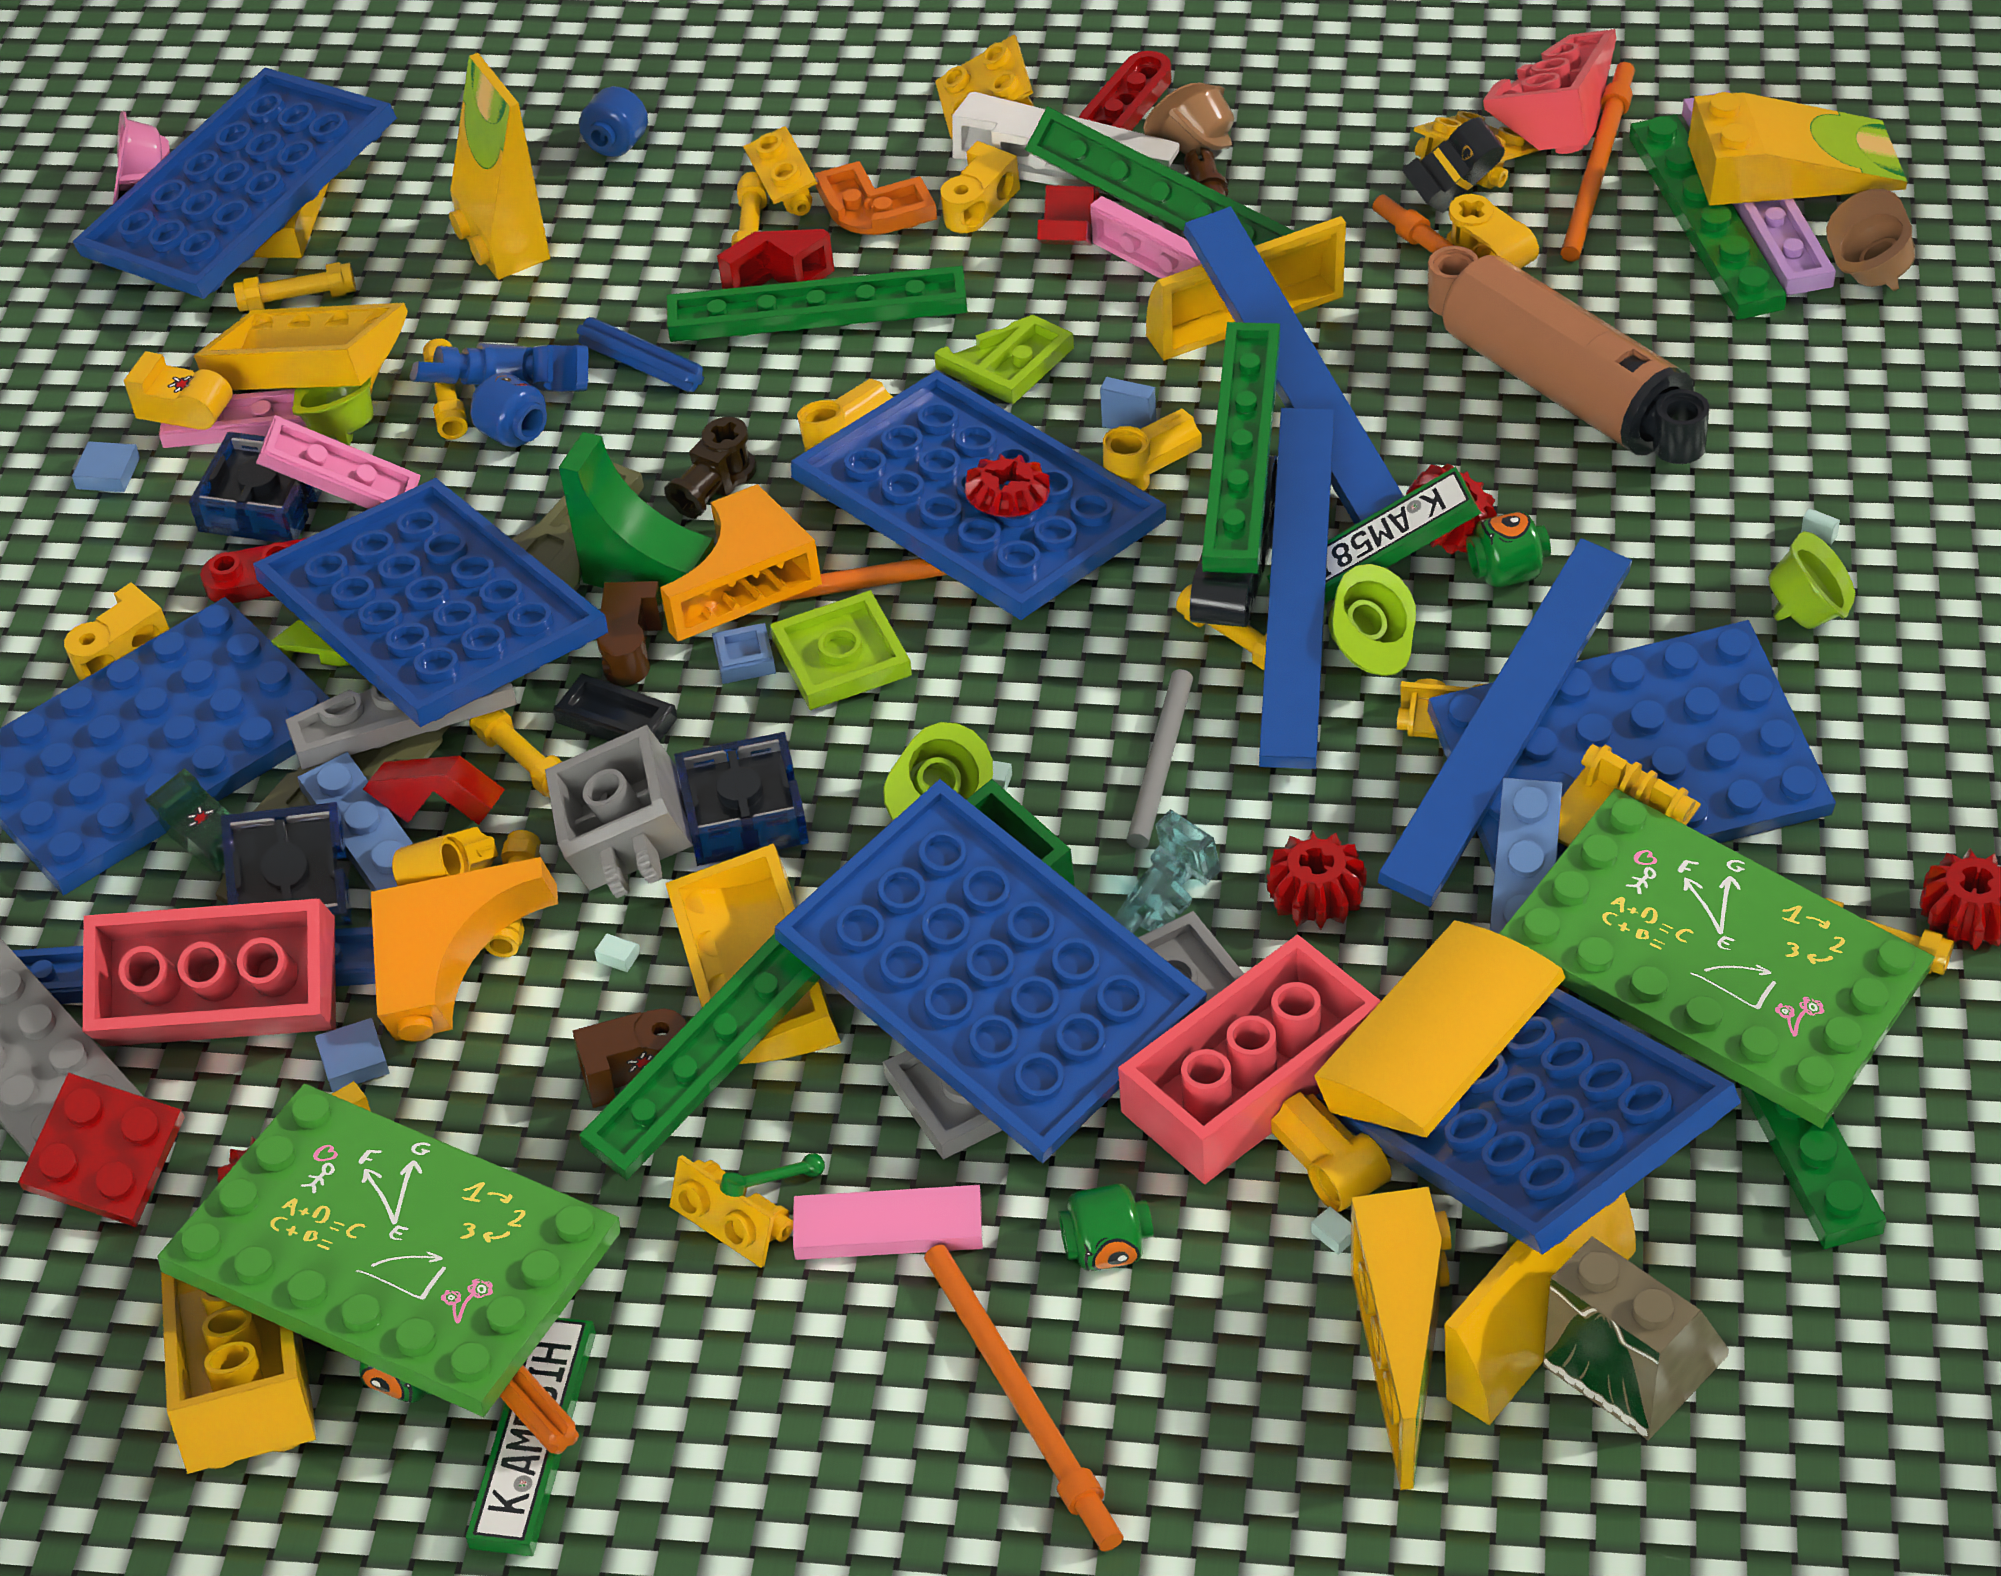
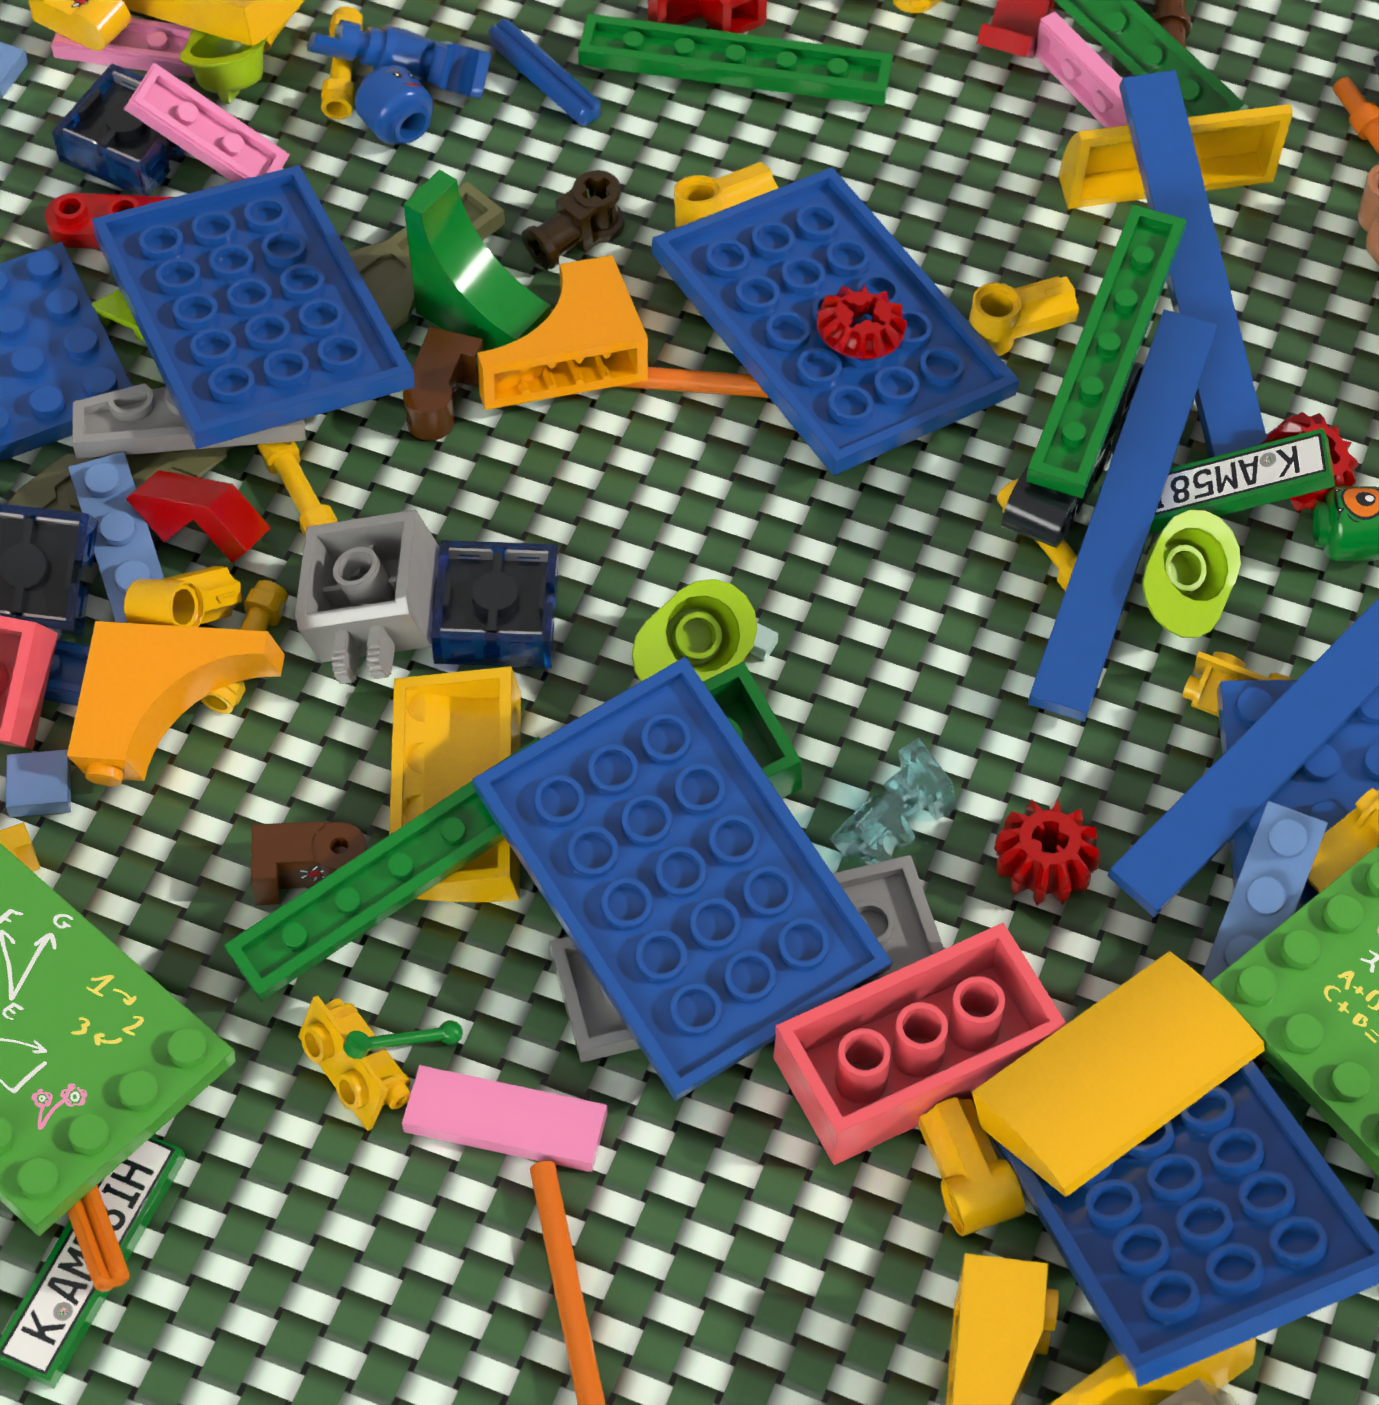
camera: 10 degrees right, 10 degrees up
black tile [553,673,677,742] -> none
light aqua piece [594,933,640,972] -> none
medium blue tile [712,623,776,684] -> none
lime plate [770,590,912,710] -> none
lime wing [934,315,1074,405] -> none
green head [1058,1184,1154,1271] -> none
medium blue tile [1100,377,1157,429] -> none
light grey bar [1126,669,1193,849] -> none
light aqua piece [1311,1206,1351,1255] -> none

